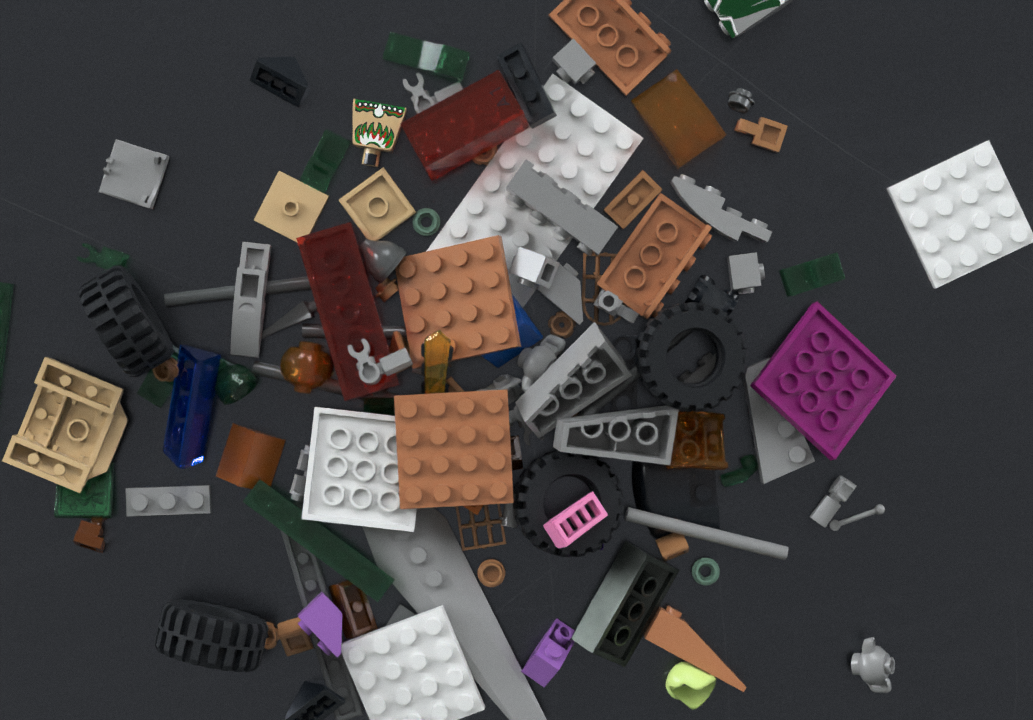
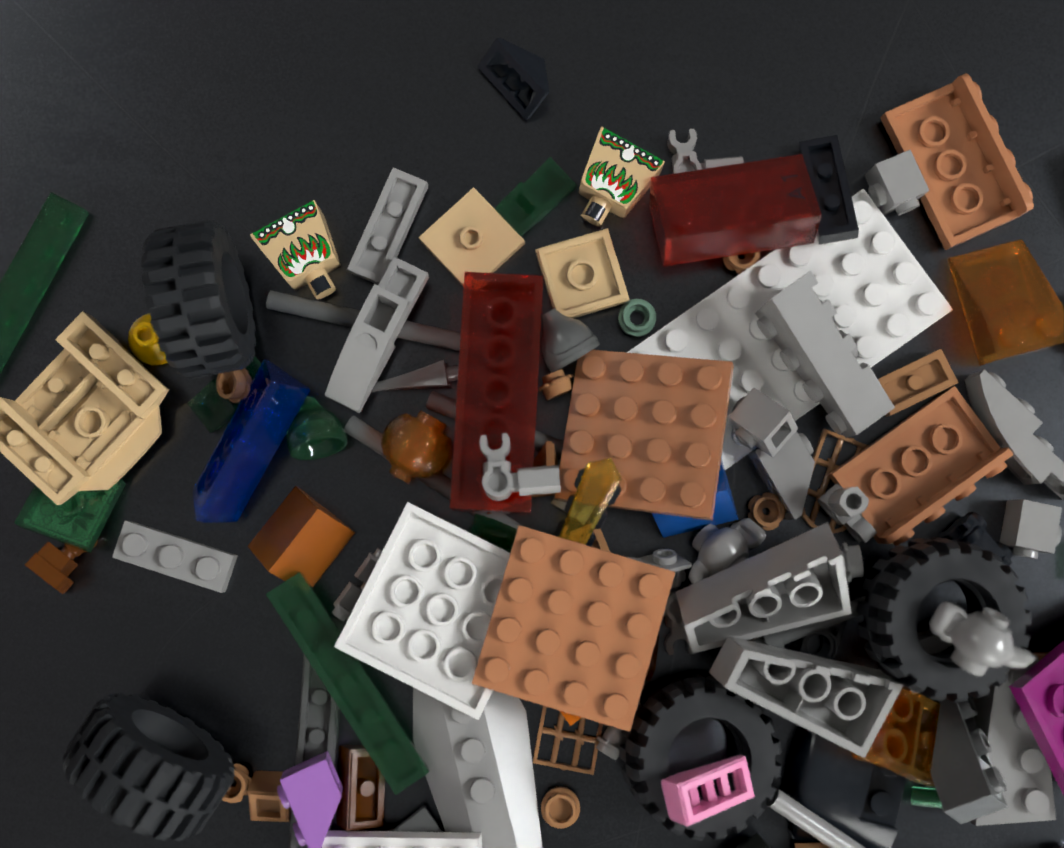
camera: 20 degrees right, 5 degrees down
clear green piece [77,243,129,270] -> none
light grey piece [99,139,170,210] -> none
clear green slope [382,32,470,82] -> none
none -> yellow brick [128,313,167,365]
none -> torso [250,200,341,300]
none -> light grey plate [347,168,429,285]
none -> light grey plate [841,542,864,582]
none -> light grey piece [929,602,1036,676]
none -> dark grey slope [930,695,1008,824]

